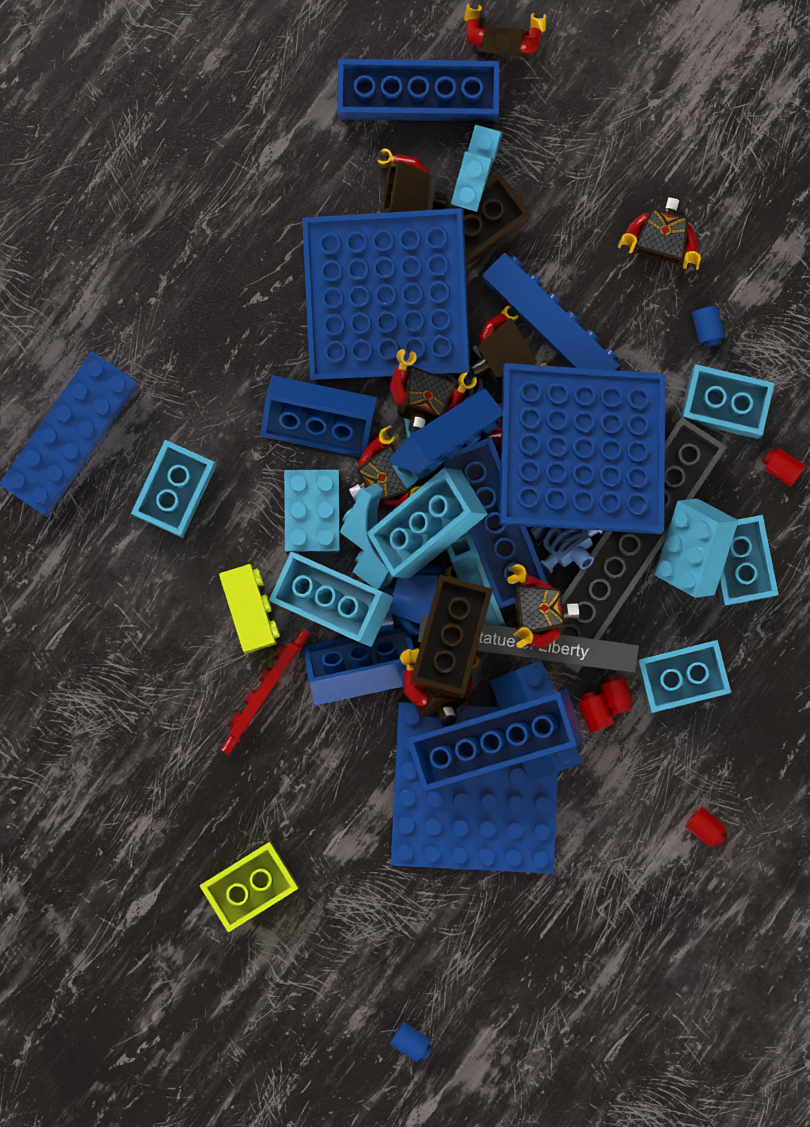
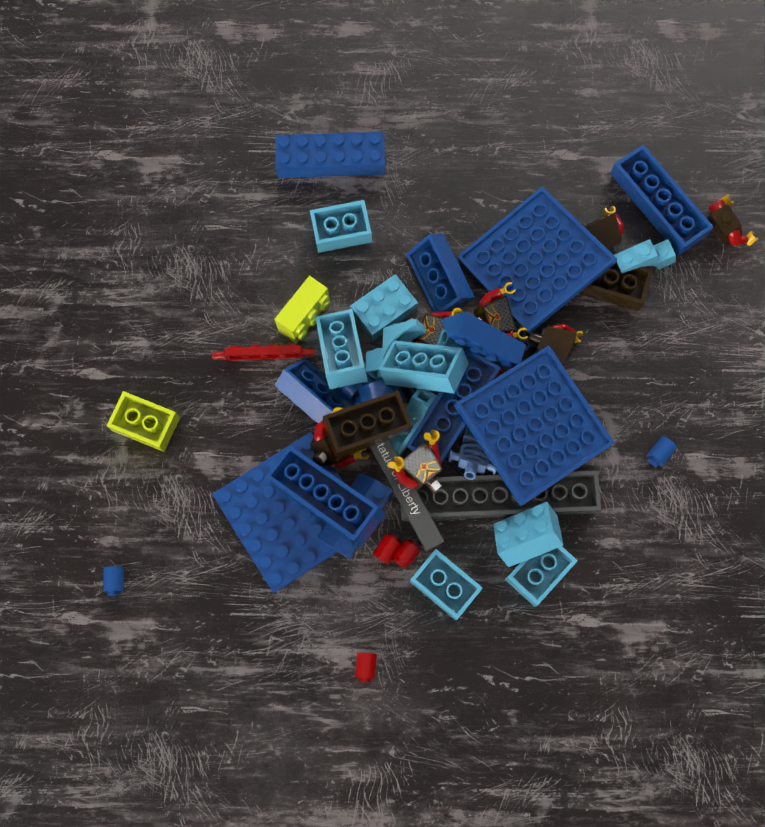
camera: 60 degrees right, 10 degrees down
blue brick [481,253,620,371] -> none
torso [618,197,701,270] -> none
medium azure brick [680,364,775,439] -> none
red brick [762,447,805,487] -> none

